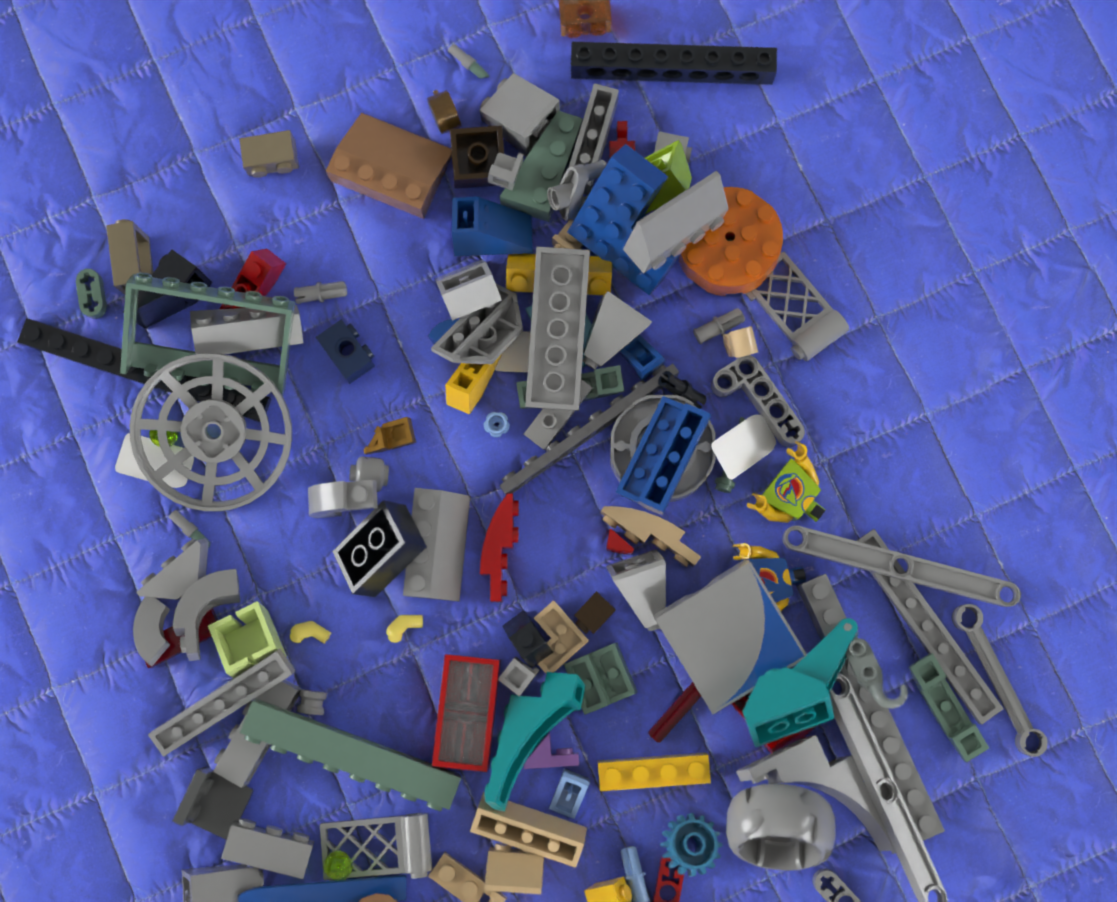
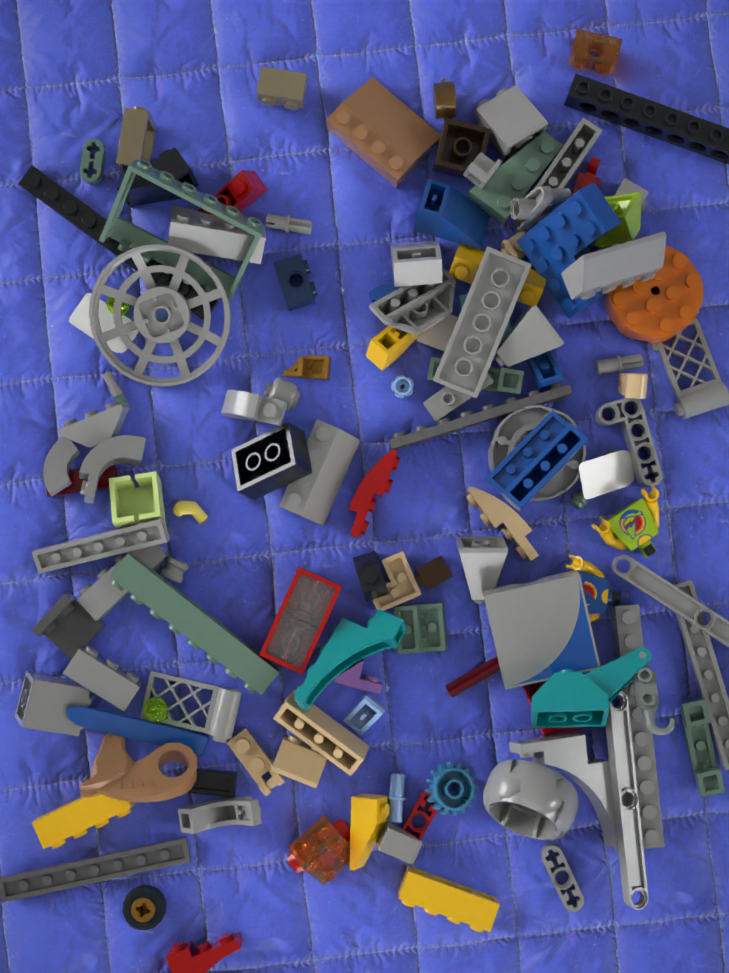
camera: 15 degrees right, 5 degrees up
light yellow arm [386,615,423,643] -> none
light grey piece [448,43,489,79] -> none
light grey panel [498,657,540,696] -> none
yellow brick [597,752,711,791] -> none
red slope [606,529,634,555] -> none
black pin [658,371,706,409] -> none

